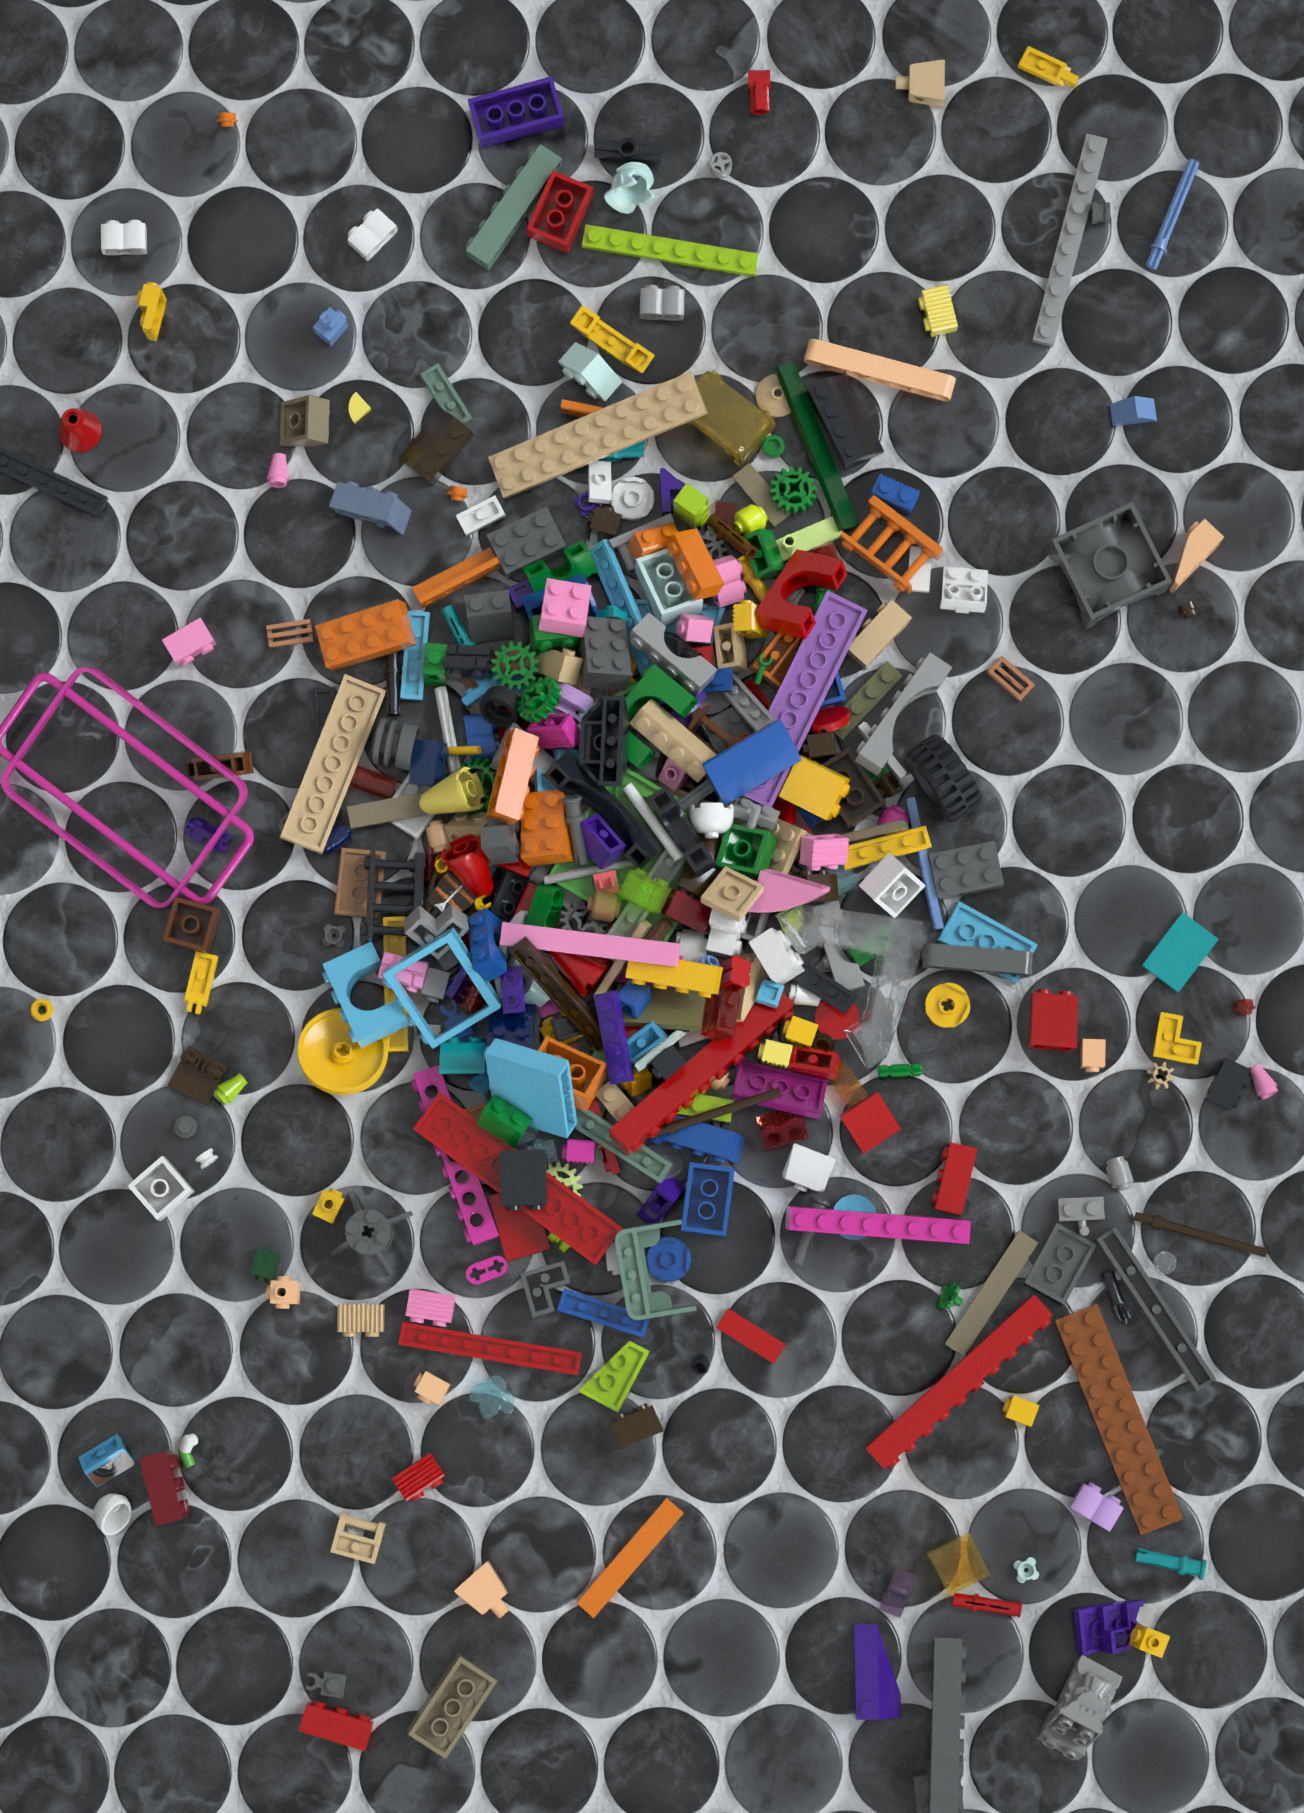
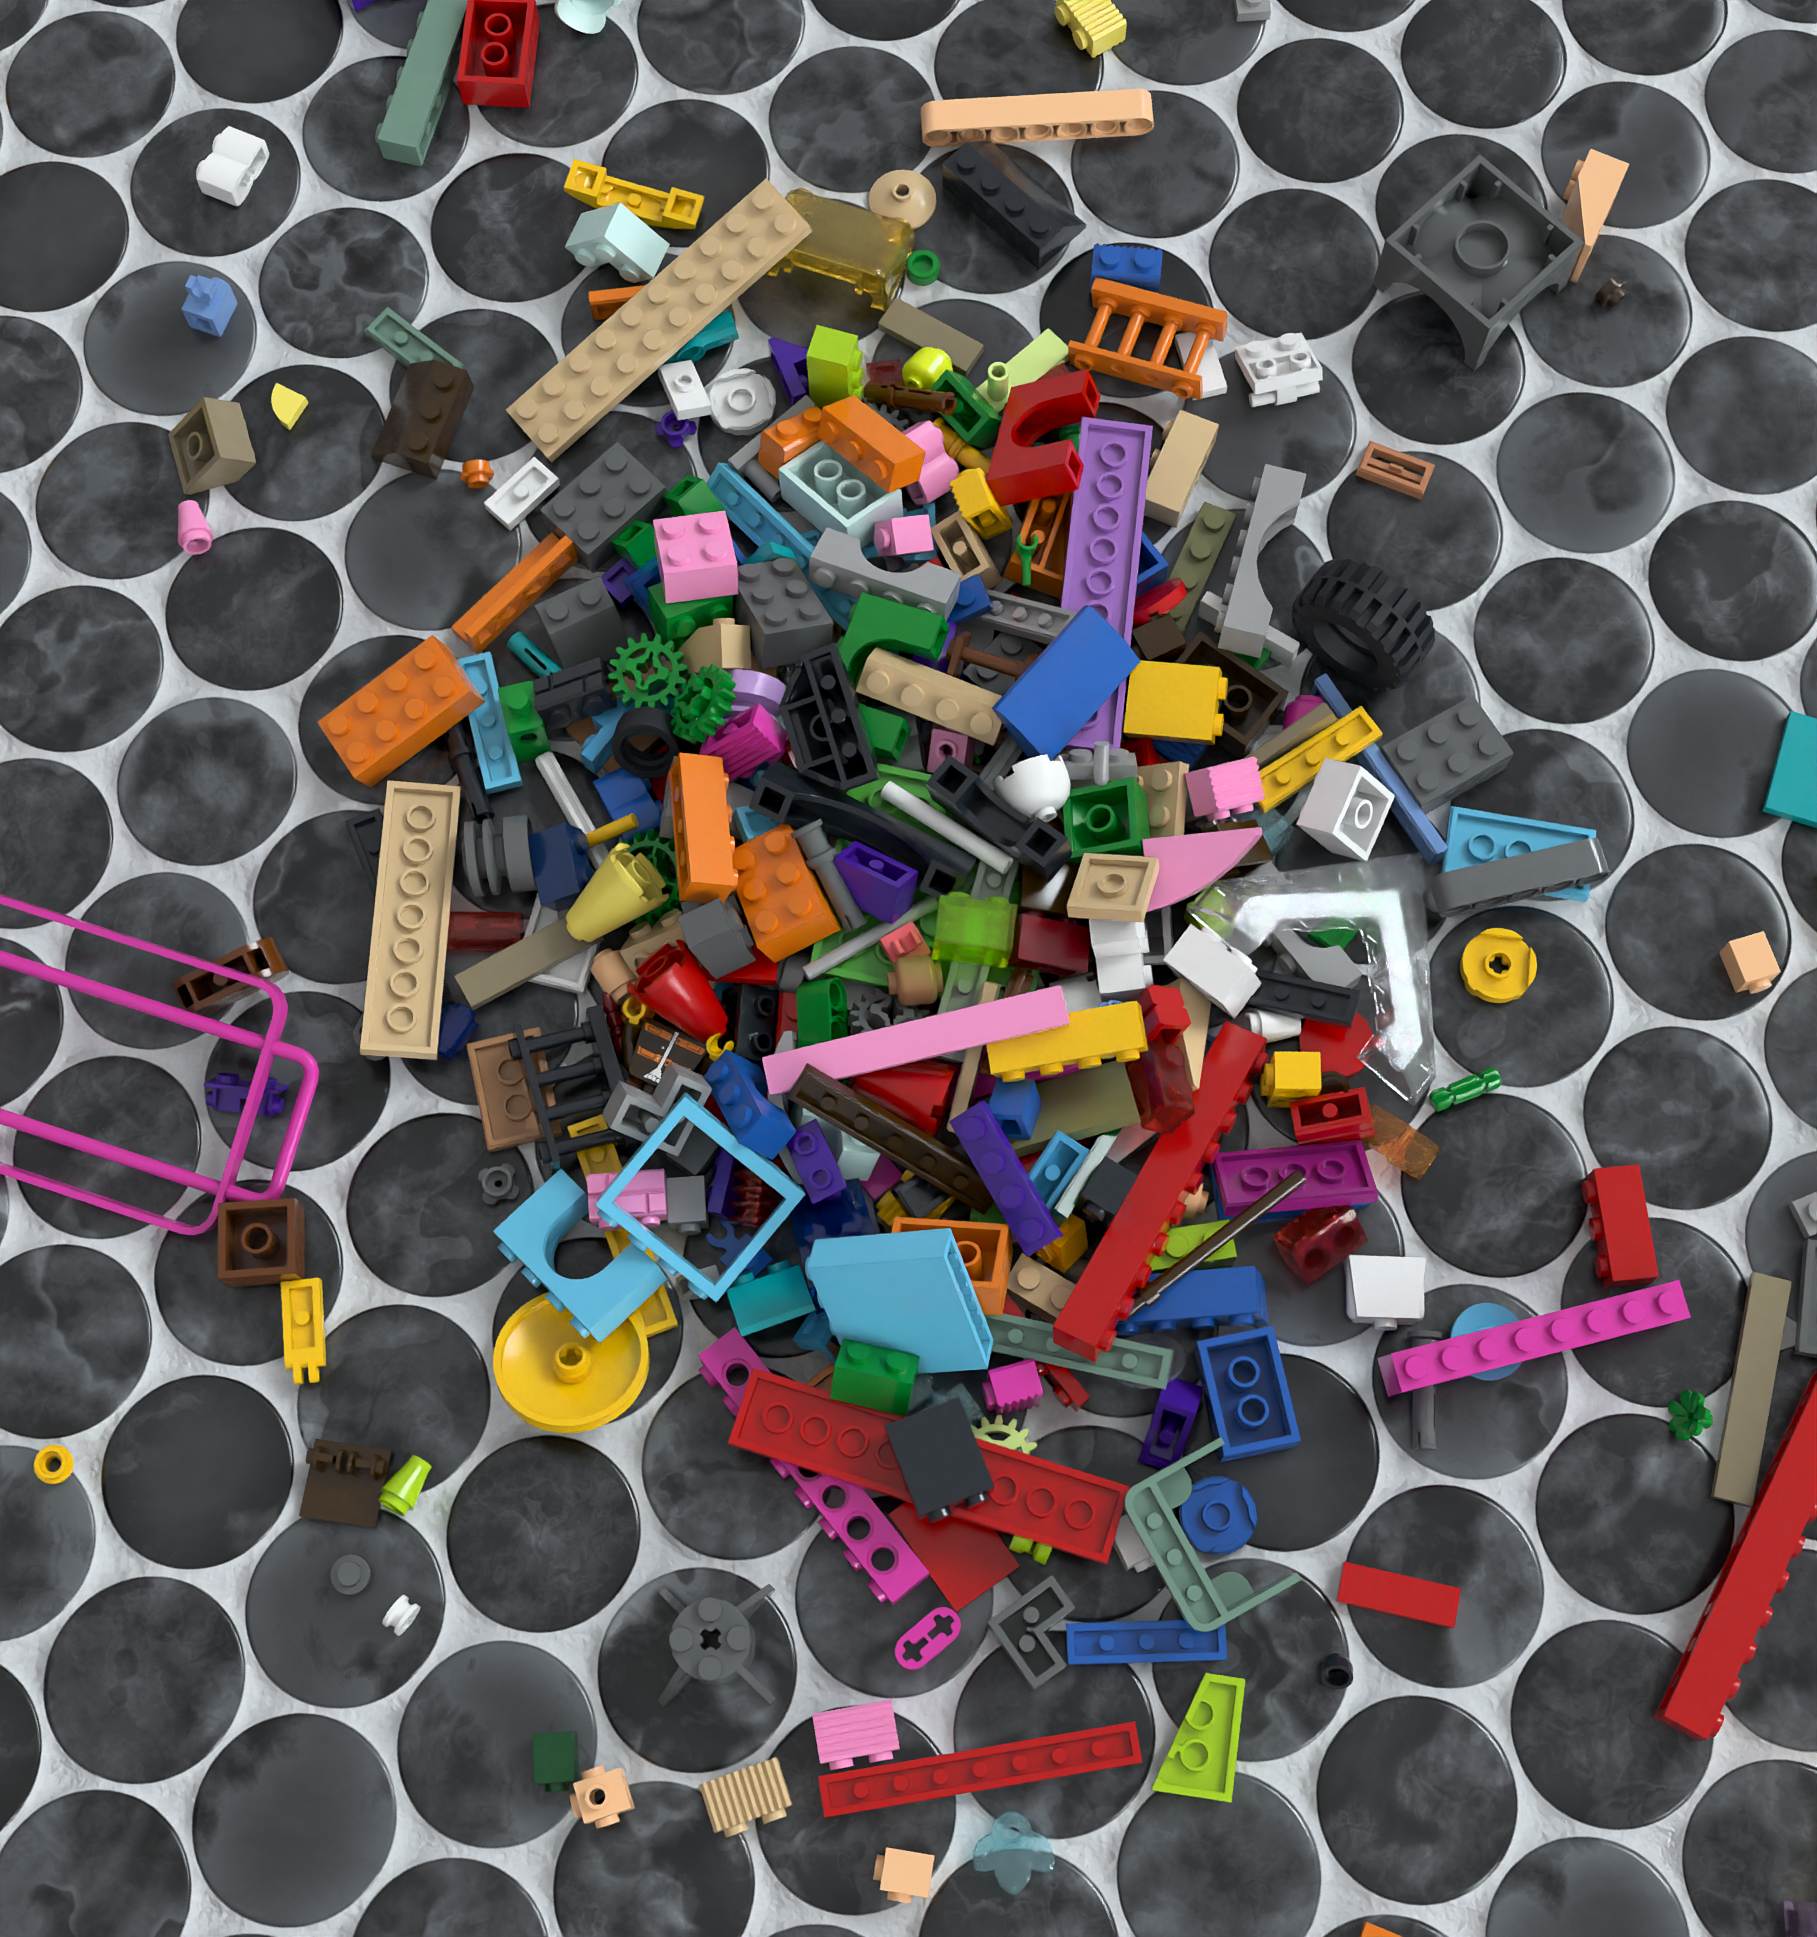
camera: 20 degrees left, 10 degrees down
white brick [128,1156,195,1221] -> none
bright pink brick [162,617,216,666] -> none
nougat tile [266,619,314,649] -> none
yellow brick [312,1188,346,1224] -> none
sand blue wedge [329,481,412,535] -> none
lime plate [582,224,759,277] -> none
dark brown brick [587,506,622,539] -> none
dark brown brick [610,1403,664,1450] -> none
light grey brick [640,285,685,321] -> none
medium azure plate [755,979,784,1009] -> none
light yellow brick [757,1039,793,1070] -> none
green gear [769,466,818,515] -> none
dark green tile [774,363,859,532] -> none
red tile [839,1091,901,1154] -> none
dark brown tile [875,772,904,799] -> none
red slope [1027,989,1078,1052] -> none
medium blue slope [1110,396,1157,426] -> none

